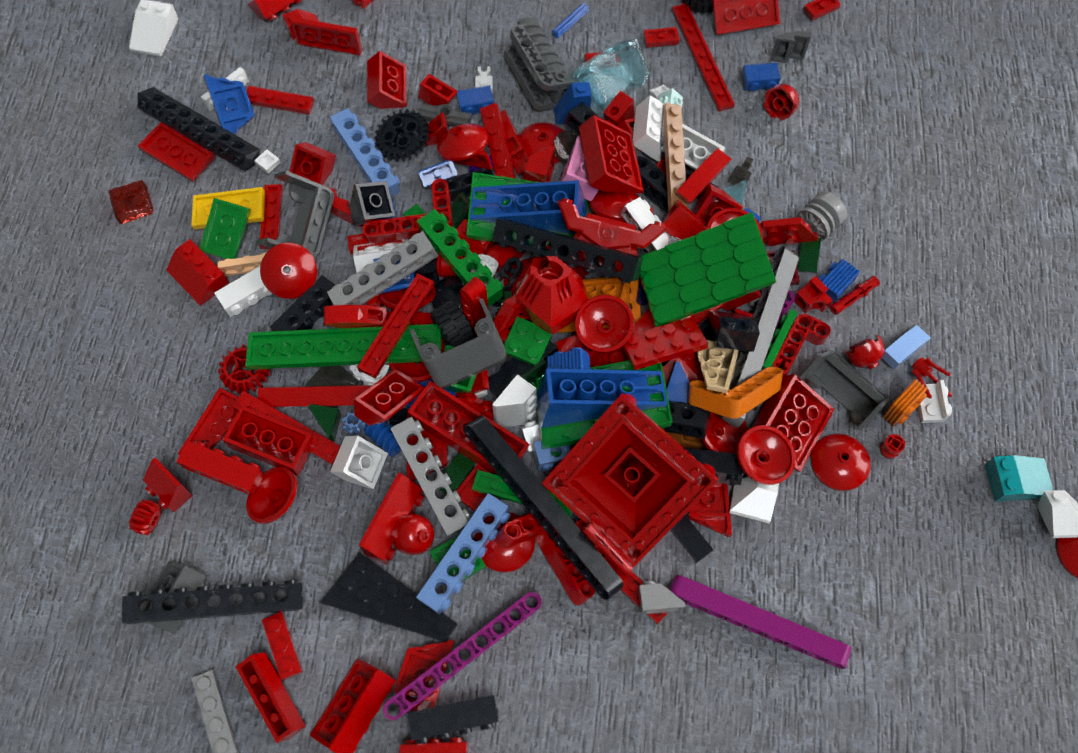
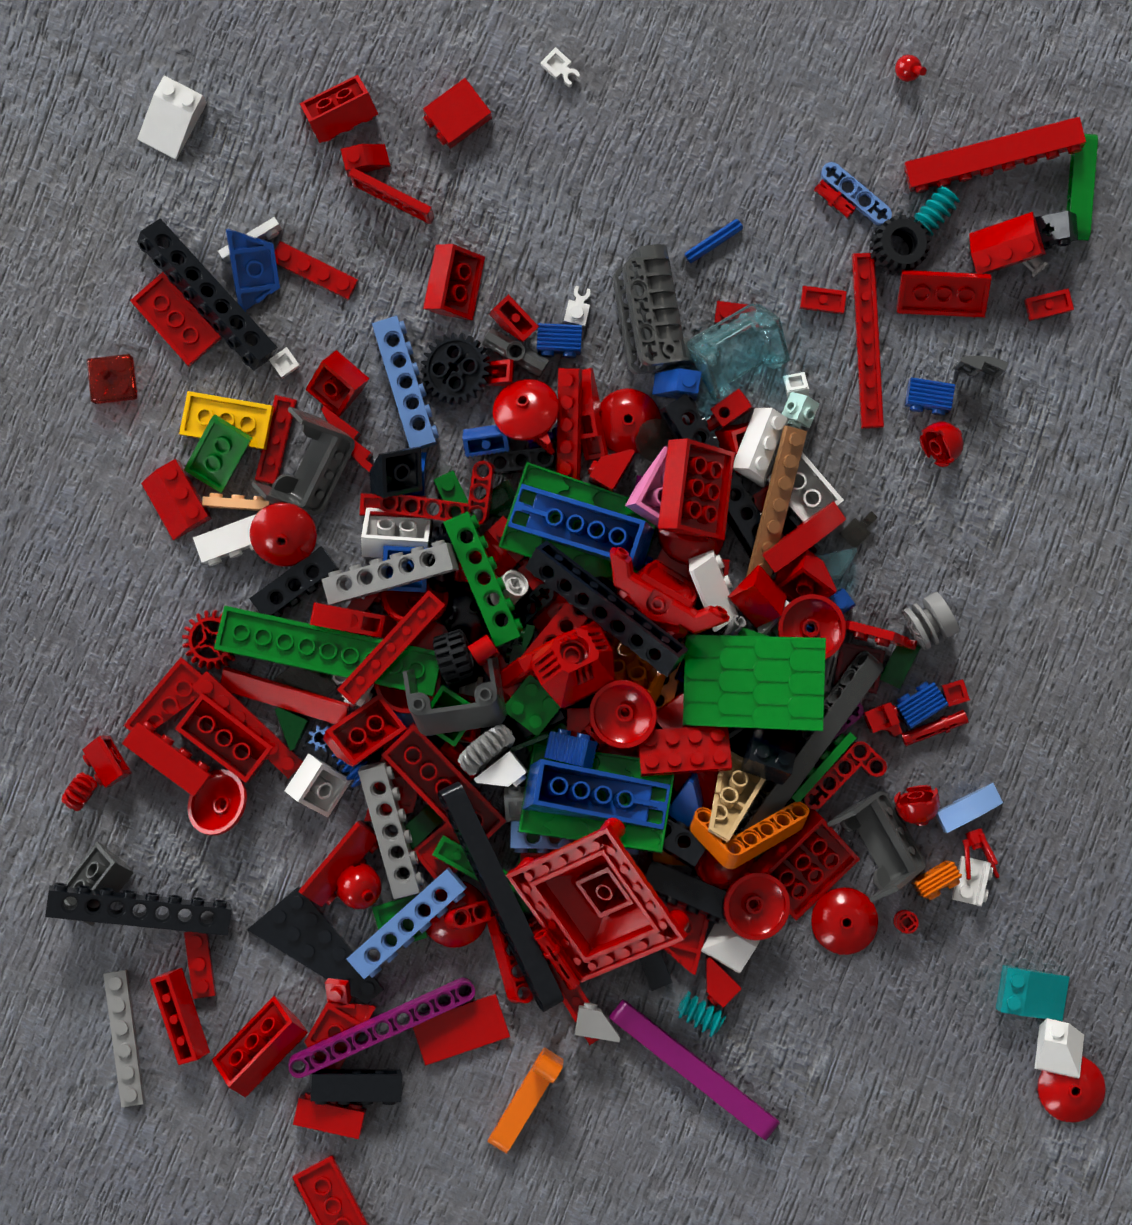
camera: 20 degrees right, 20 degrees up
none -> red plate [325,978,351,1004]
none -> red tile [413,993,510,1066]
none -> light grey gear [458,724,515,775]
none -> orange beam [487,1047,564,1154]
none -> teal piece [676,991,727,1037]
none -> red slope [705,956,742,1008]
none -> red plate [941,679,970,707]

